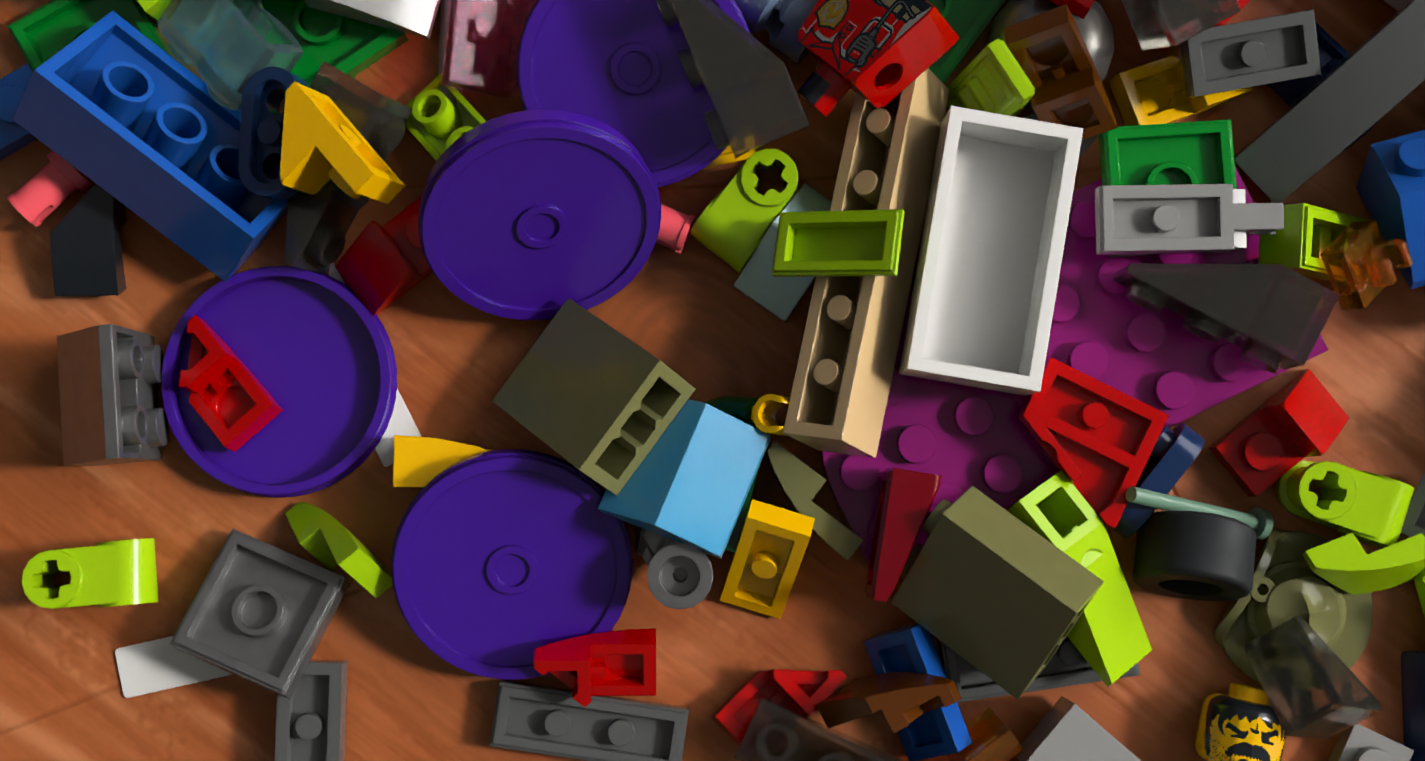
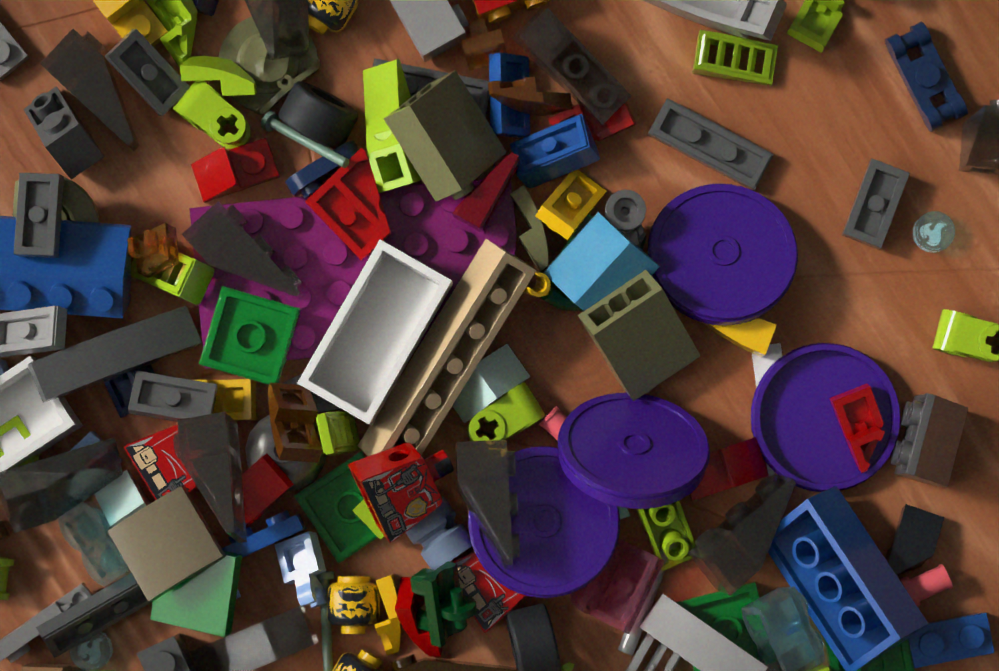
camera: 160 degrees left, 0 degrees up
white sticker [115,636,233,698] -> none
flat silver tile [169,529,350,700] -> none
dark blue plate [238,67,309,200] -> none
yellow slope [280,81,405,204] -> none
lime slope [285,501,393,598] -> none
red slope [534,628,657,707] -> none
lime tile [772,209,905,277] -> none
light grey hinge [1095,184,1284,255] -> none
none -> blue slope [510,114,600,188]
none -> clear light blue tile [913,211,955,253]

